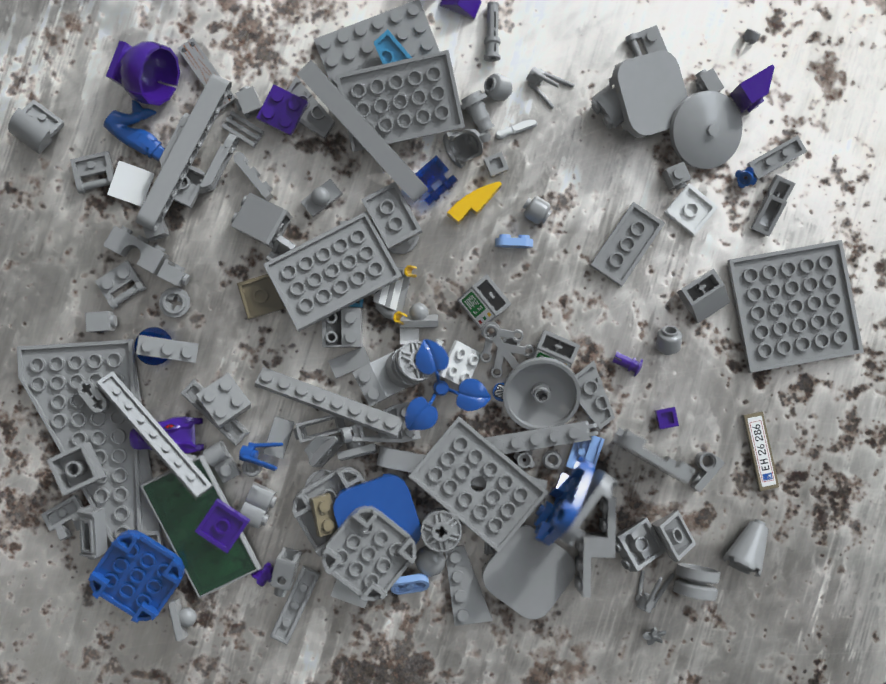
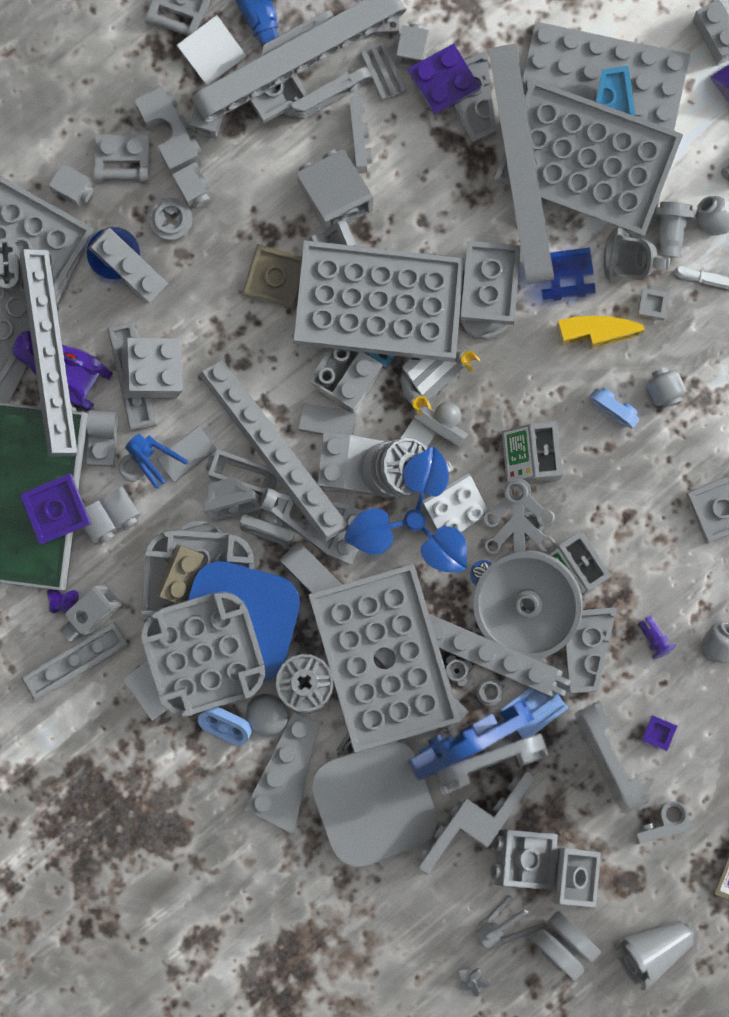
camera: 35 degrees right, 5 degrees down
light grey tile [301,178,343,217] -> none

